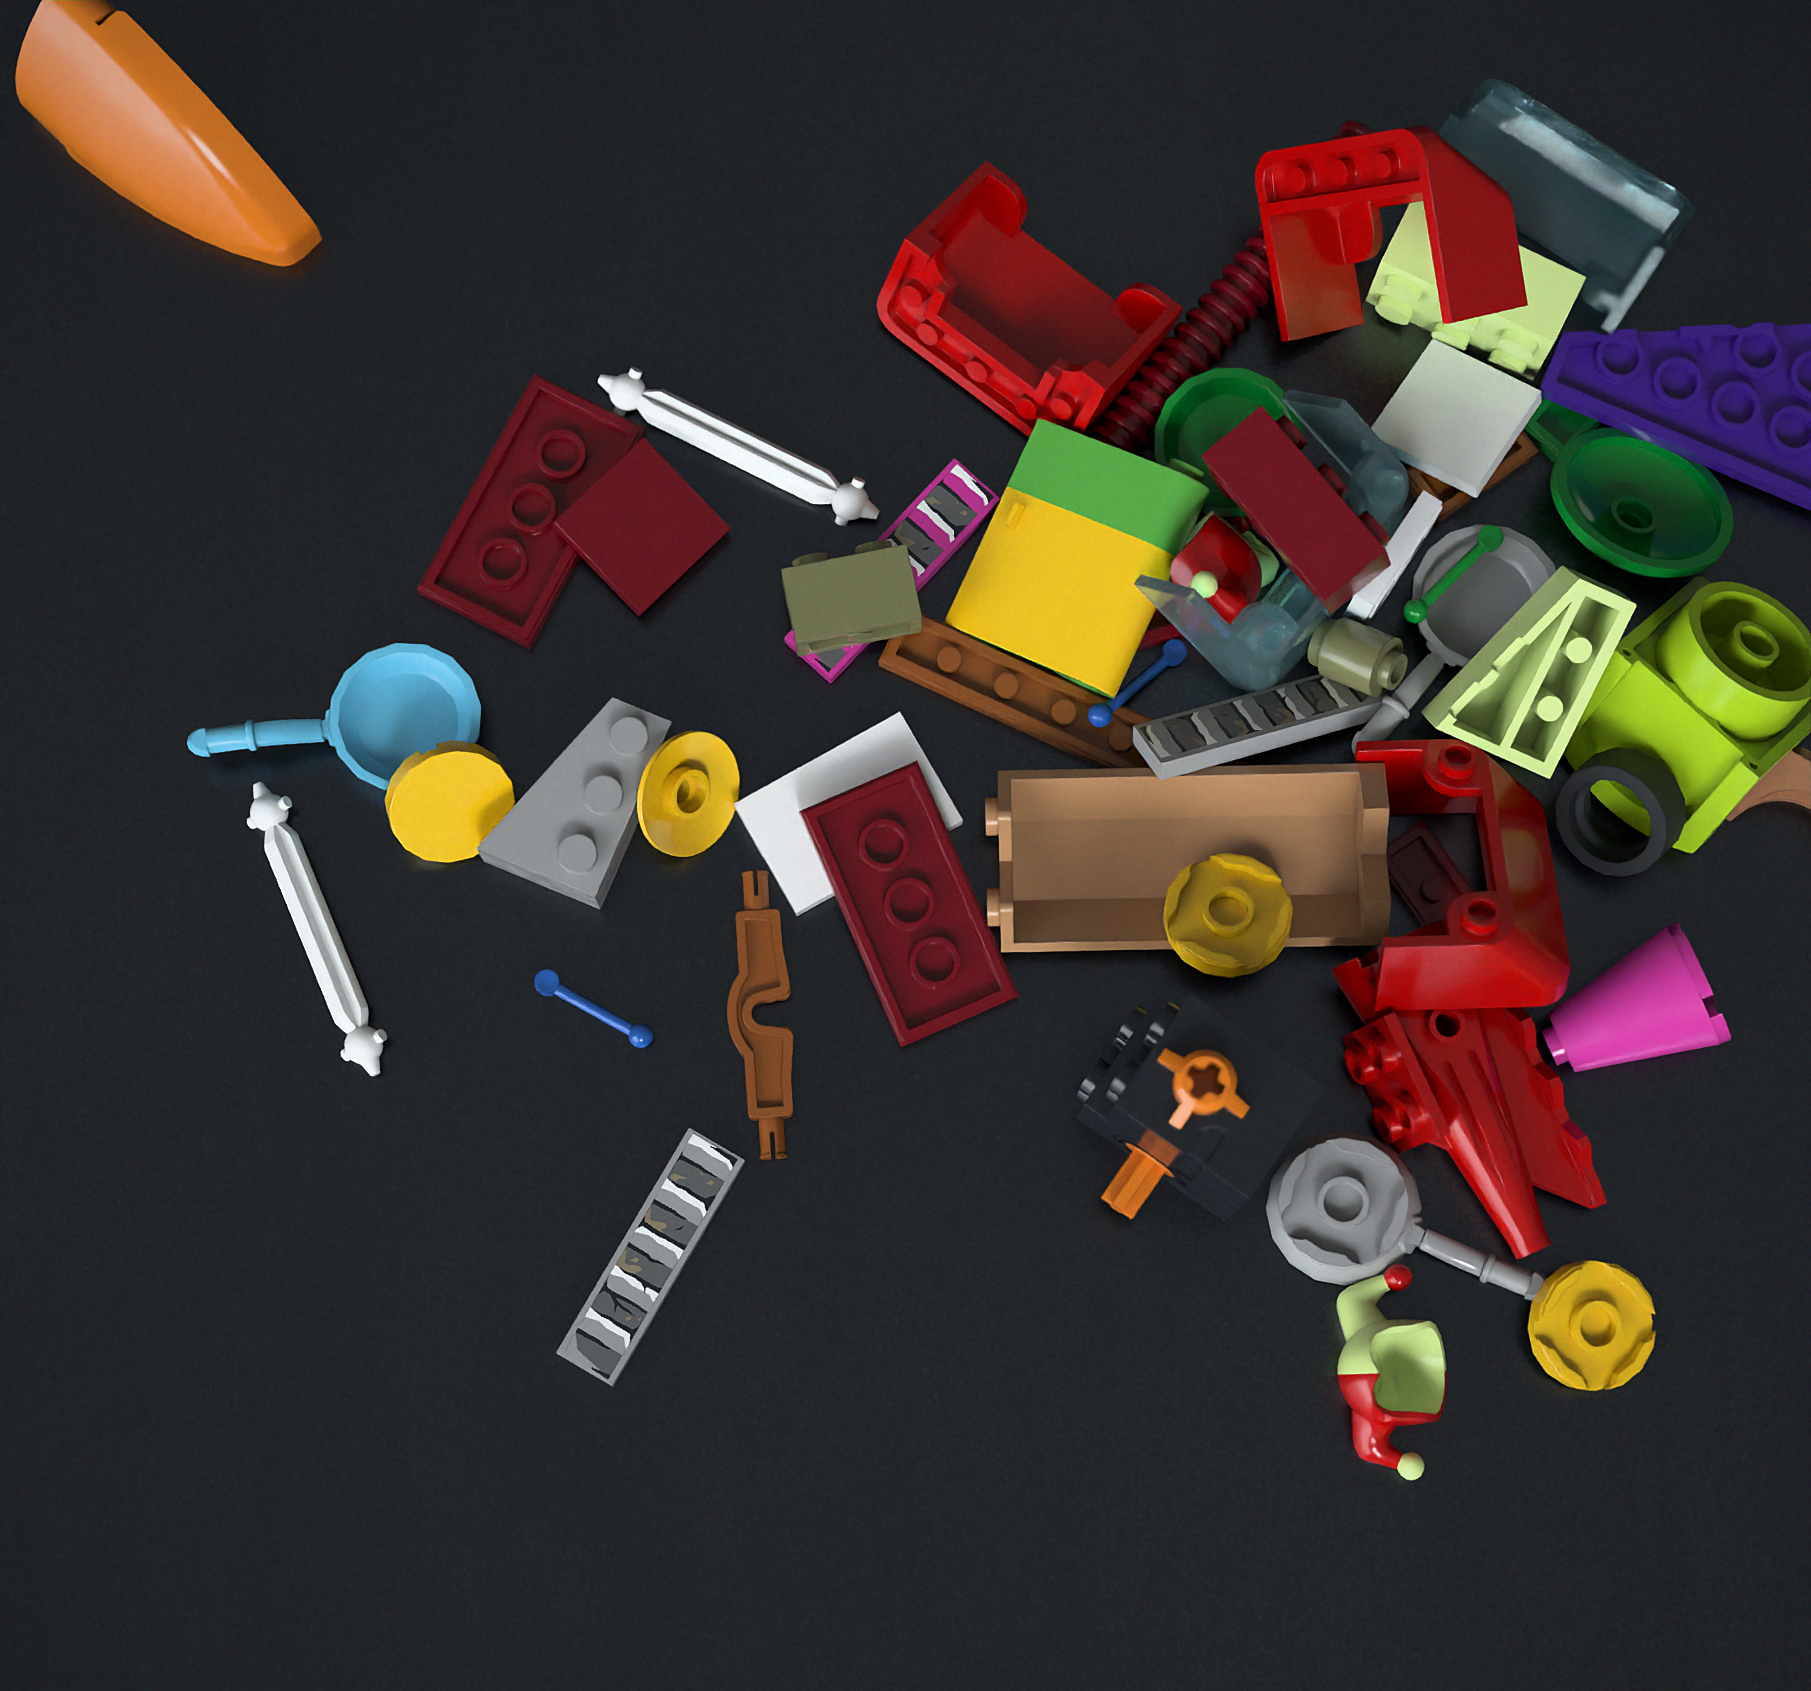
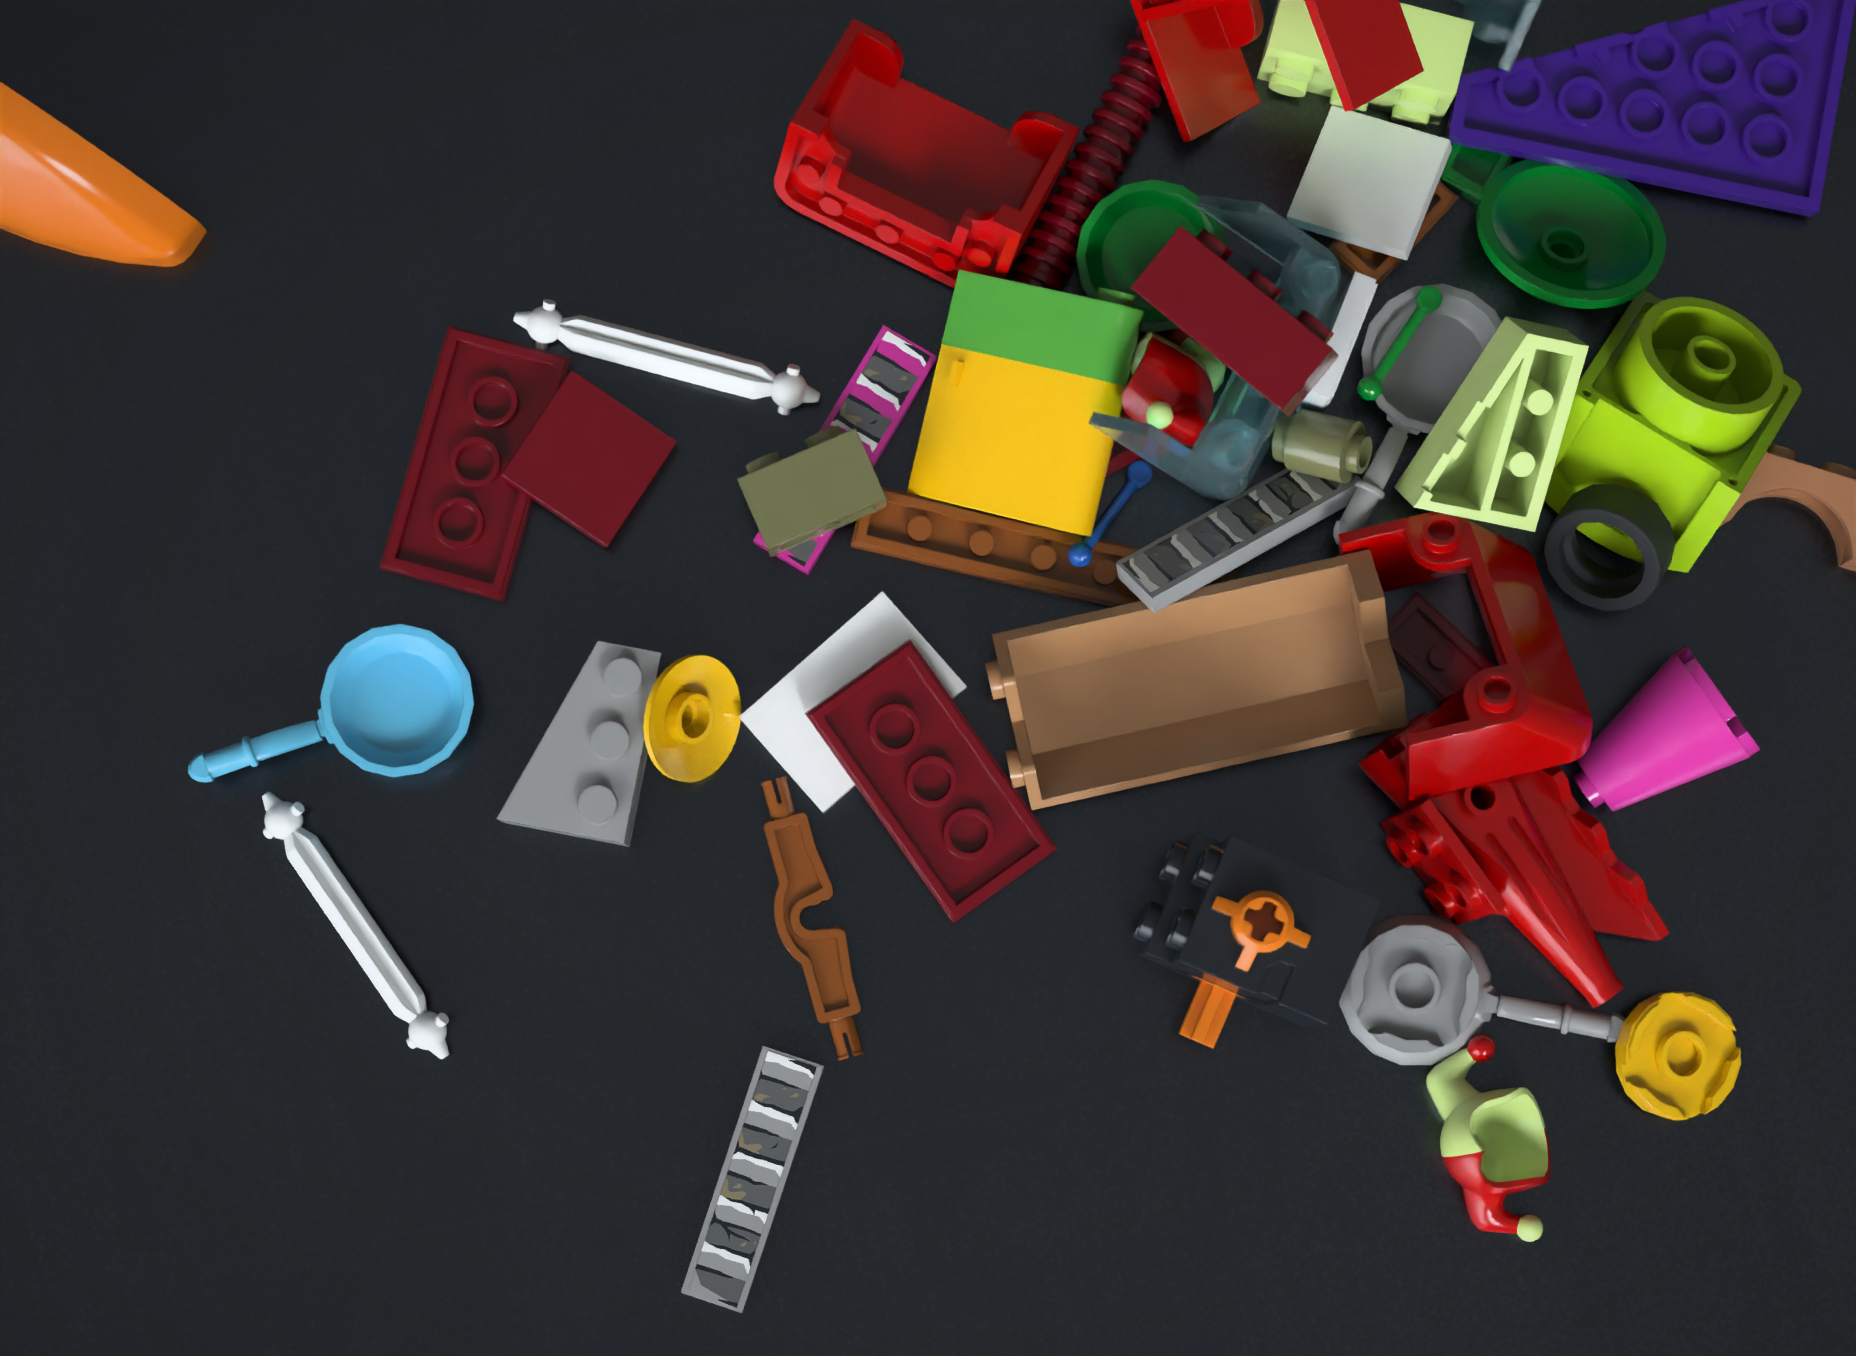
camera: 10 degrees left, 5 degrees up
yellow tile [385,740,515,863] -> none
blue hinge [534,969,654,1048] -> none
yellow tile [1163,853,1293,978] -> none

